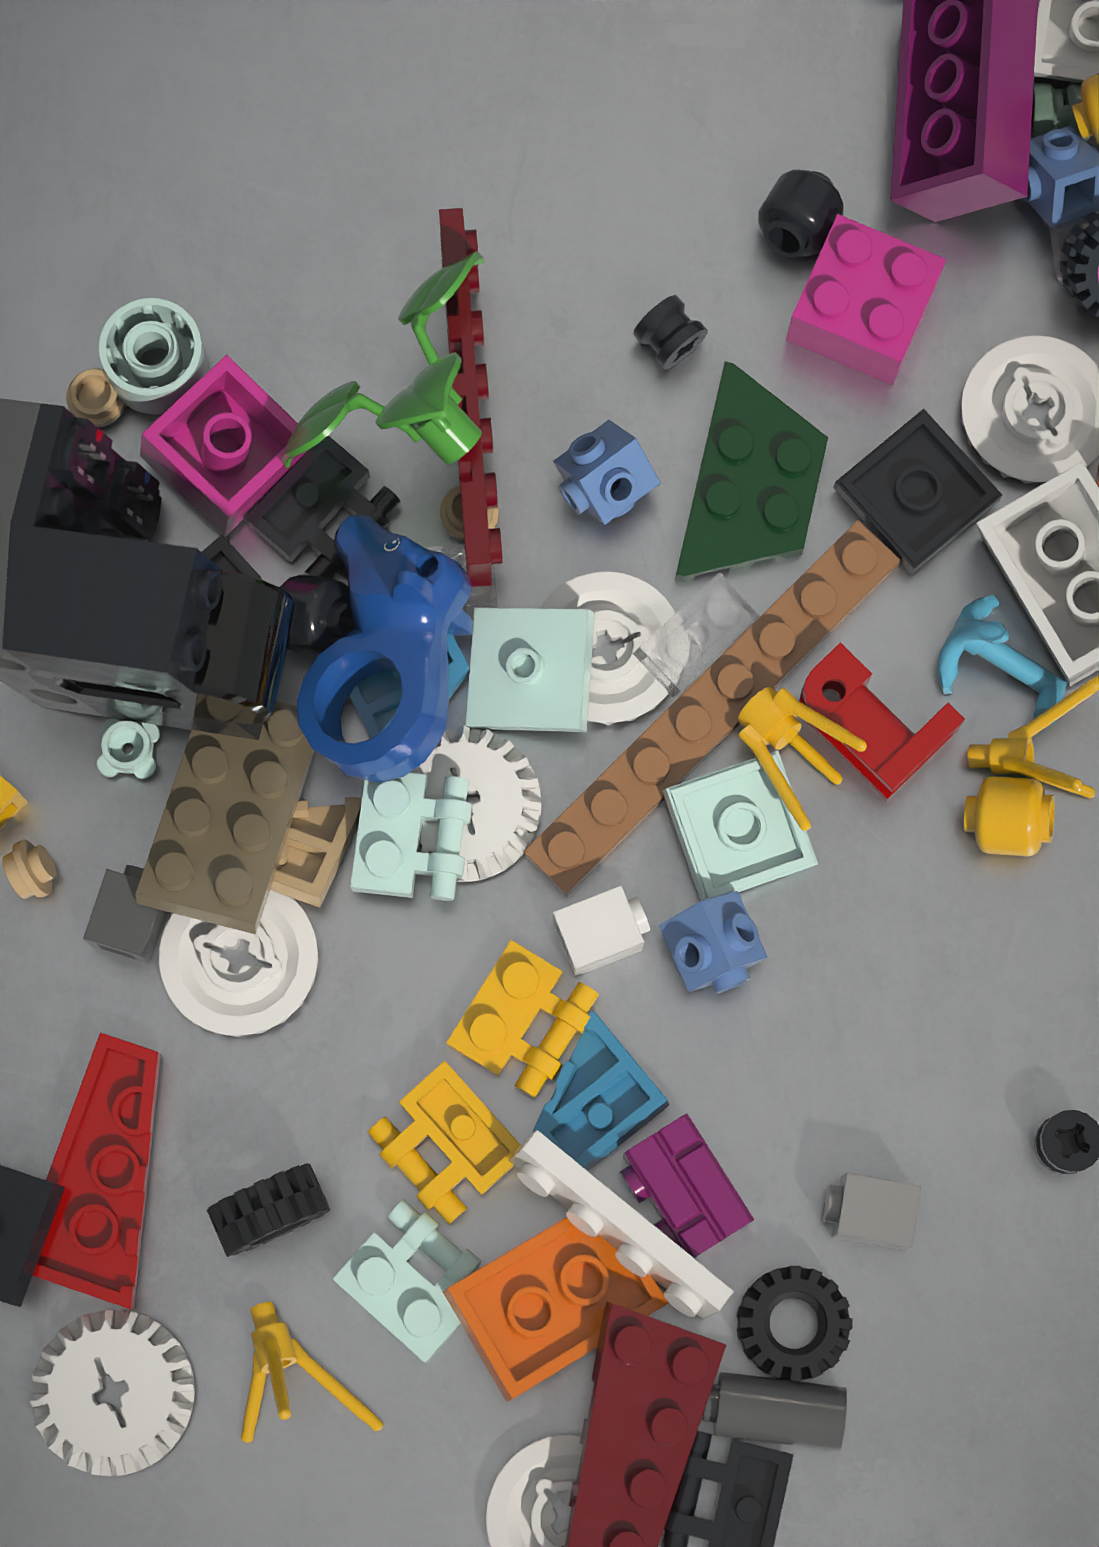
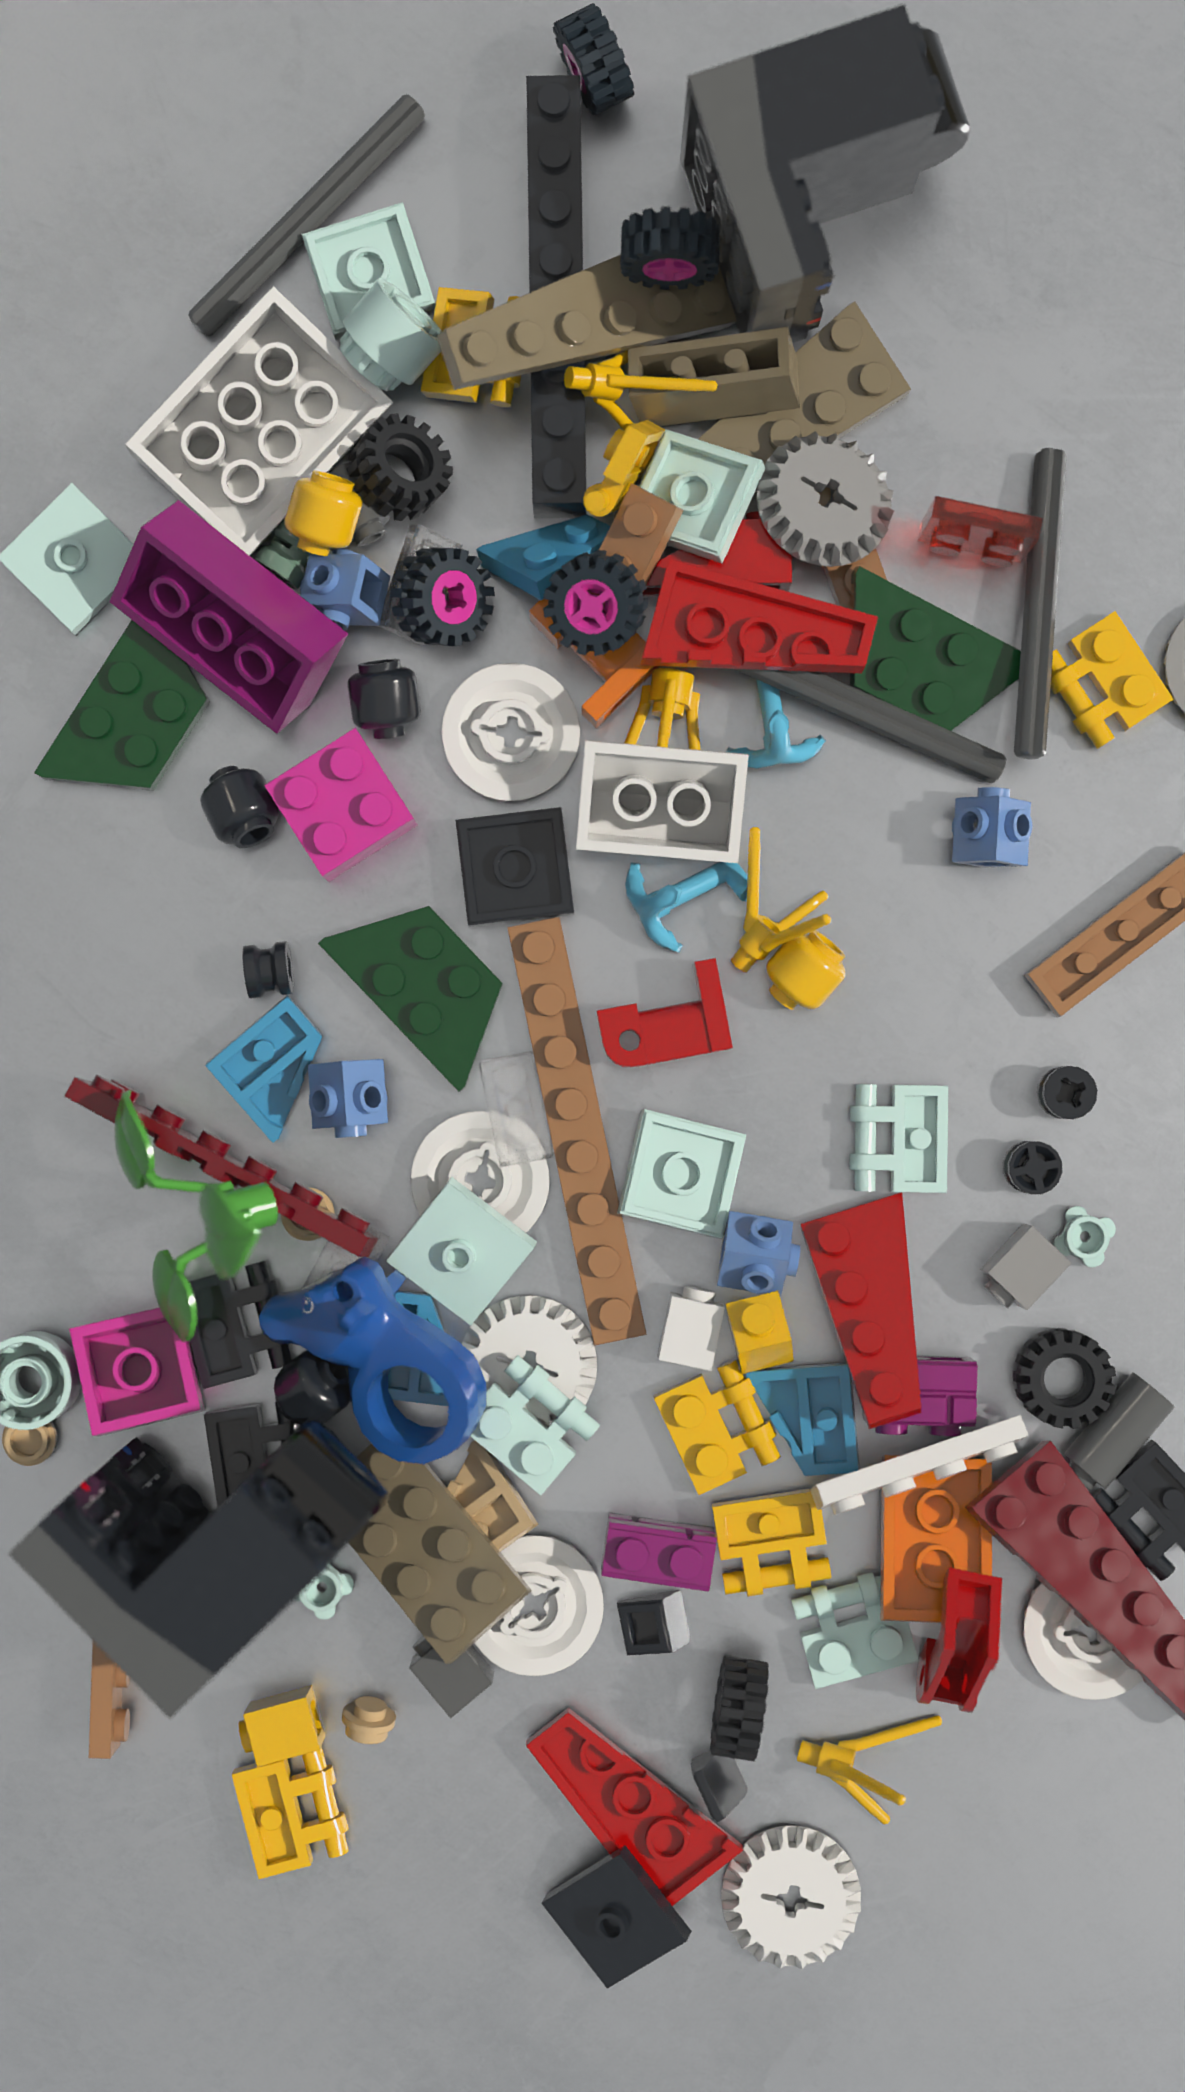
camera: 55 degrees left, 10 degrees up
yellow plant [738,686,867,831] -> none
none -> dark green wing [34,620,210,791]
none -> dark azure wing [205,995,322,1143]
none -> black head [347,659,421,739]
none -> magenta brick [601,1513,717,1592]
none -> black slope [617,1591,690,1656]
none -> black slope [691,1750,748,1822]
none -> yellow brick [725,1291,794,1374]
none -> red wing [800,1192,922,1429]
none -> light aqua plate [849,1084,948,1193]
none -> red piece [916,1567,1002,1713]
none -> black wheel [1002,1141,1062,1195]
none -> light aqua plate [1054,1206,1116,1267]

